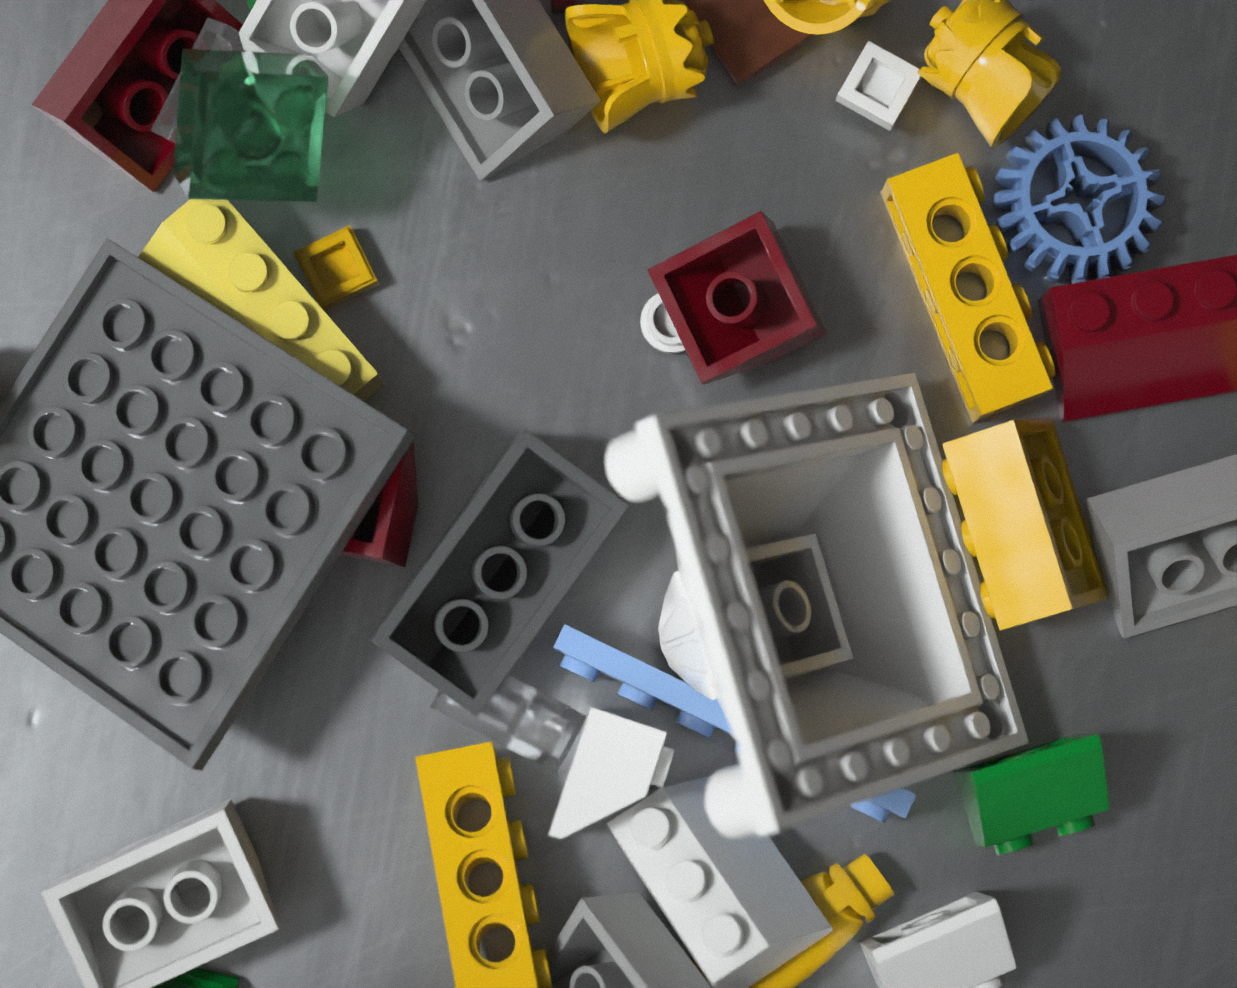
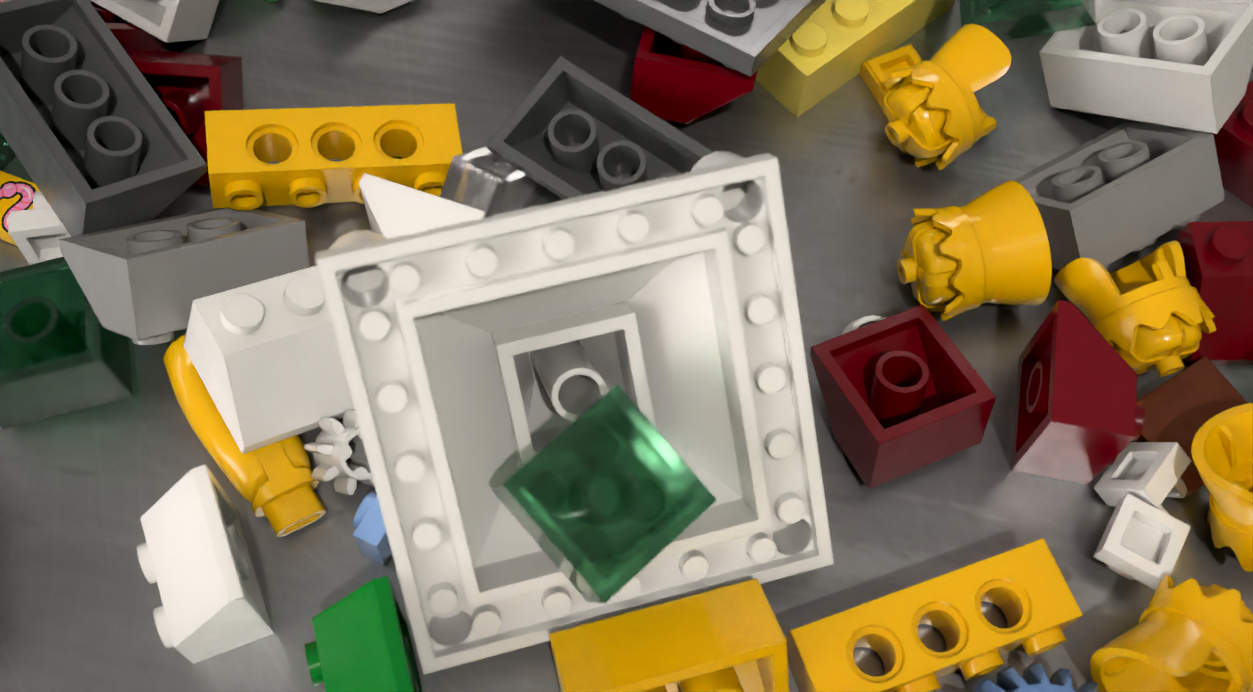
camera: 90 degrees right, 20 degrees down
none -> white gear [304,410,374,495]
none -> clear green brick [492,384,716,604]
none -> yellow hat [882,24,1012,170]
none -> yellow hat [896,180,1052,321]
none -> dark red slope [1011,300,1145,485]
none -> white tile [1094,442,1191,514]

